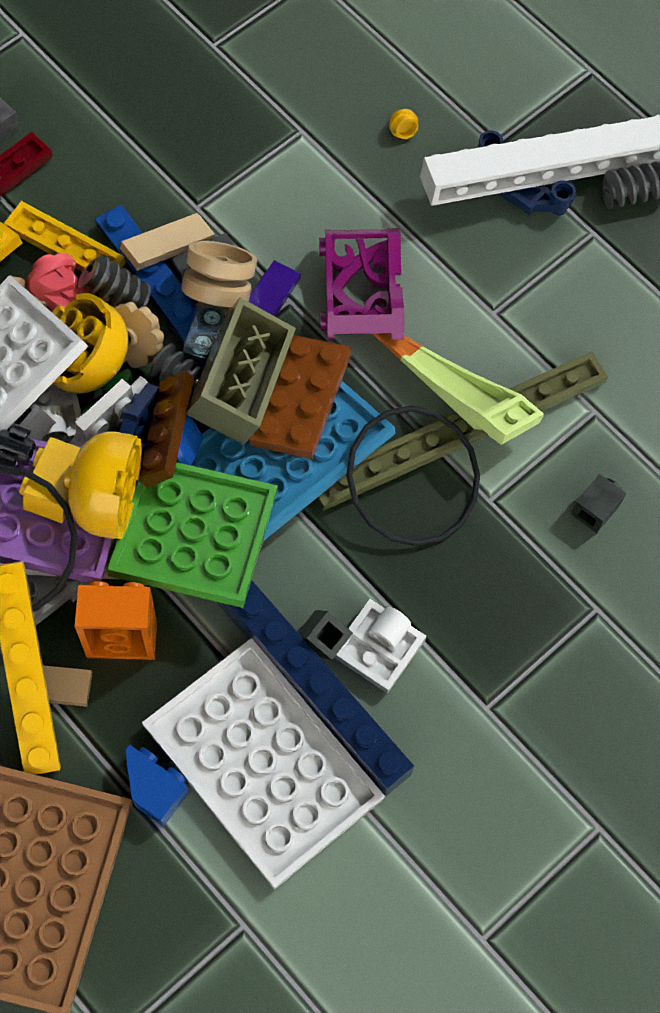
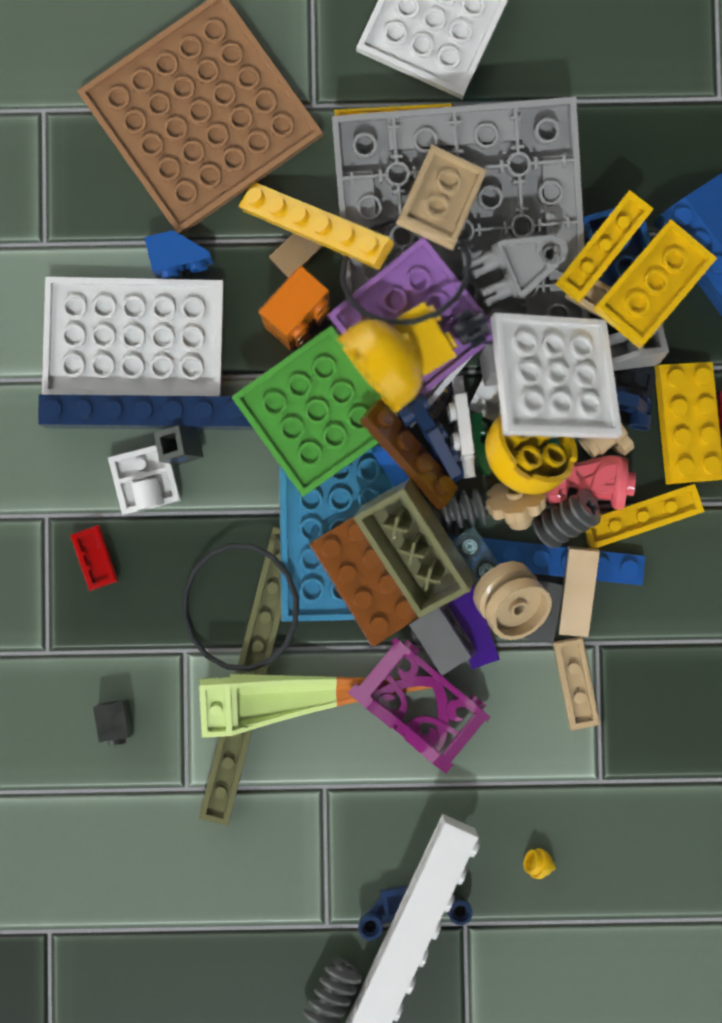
camera: 135 degrees right, 20 degrees up
none -> red plate [70,525,119,591]
none -> dark grey brick [409,604,477,676]
none -> tan tile [553,636,600,731]

